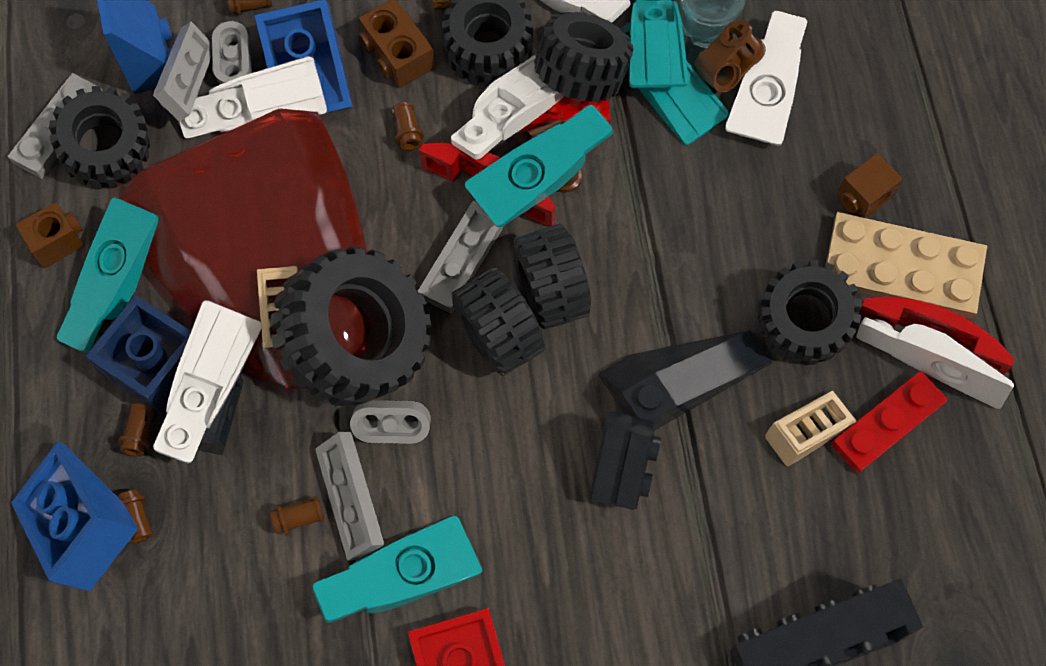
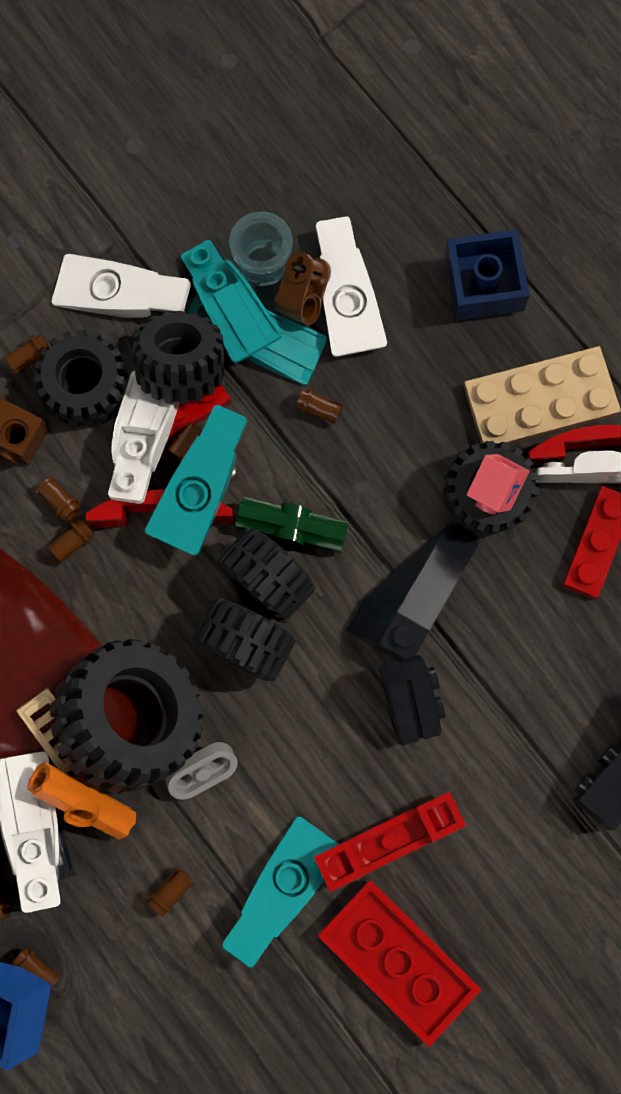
camera: 30 degrees left, 10 degrees up
light grey plate [315,432,385,561] -> none
light grey plate [417,200,505,314] -> none
tan slope [765,391,857,466] -> none
reddish brown brick [837,153,903,218] -> none
none -> orange piece [27,762,136,840]
none -> reddish brown pin [47,518,95,563]
none -> dark green piece [236,497,349,554]
none -> reddish brown pin [296,388,343,425]
none -> red slope [314,791,466,892]
none -> dark blue brick [445,229,530,321]
none -> coral brick [467,454,530,515]

